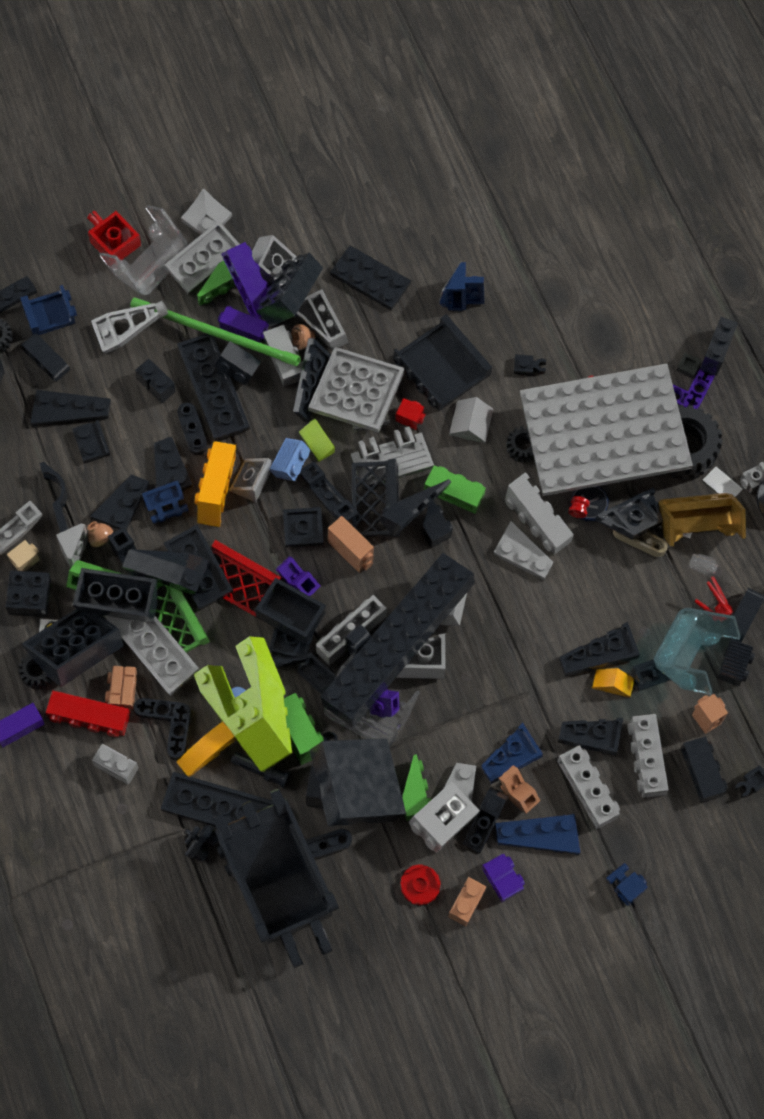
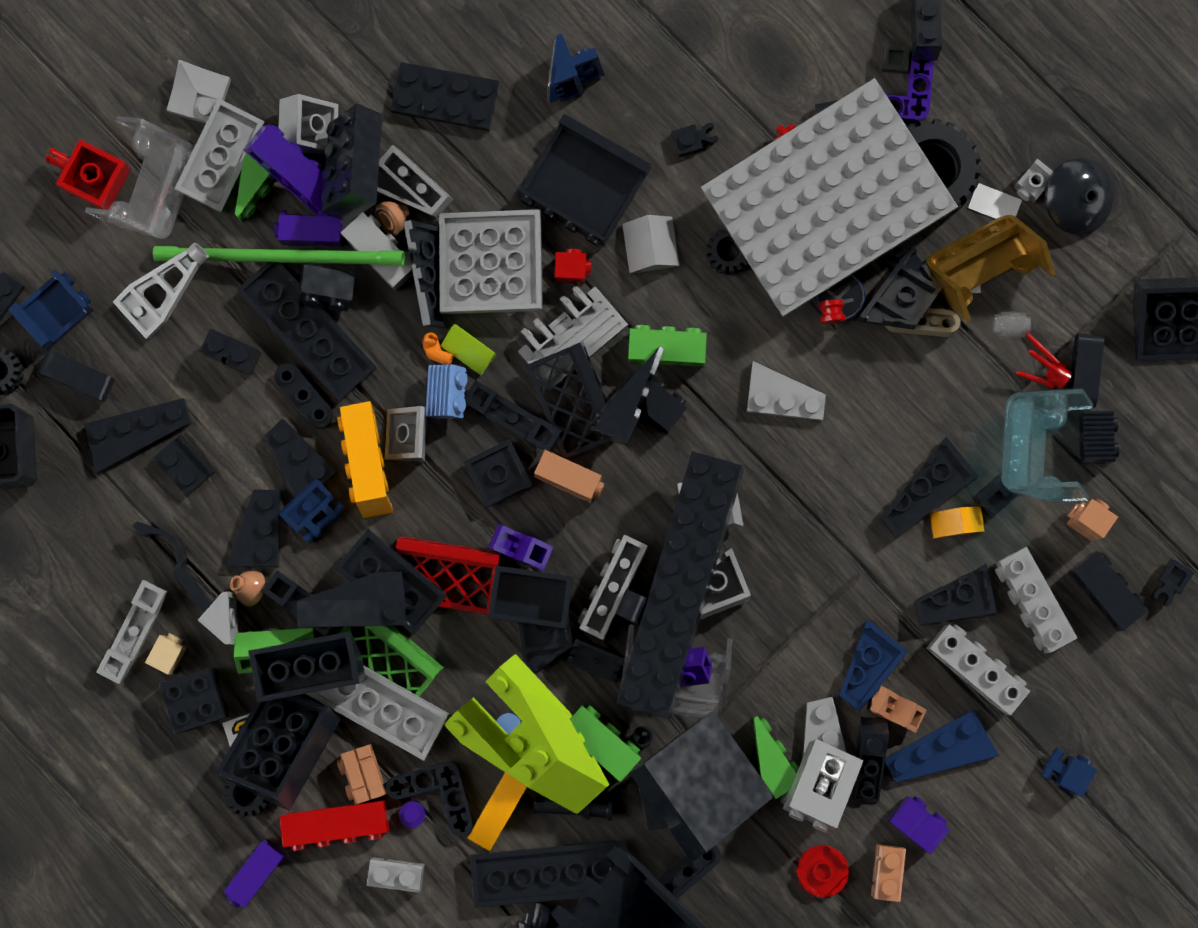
camera: 20 degrees left, 15 degrees up
light grey wedge [505,472,574,555] -> none
none -> dark purple plate [399,801,425,828]
none -> orange arm [422,332,453,365]

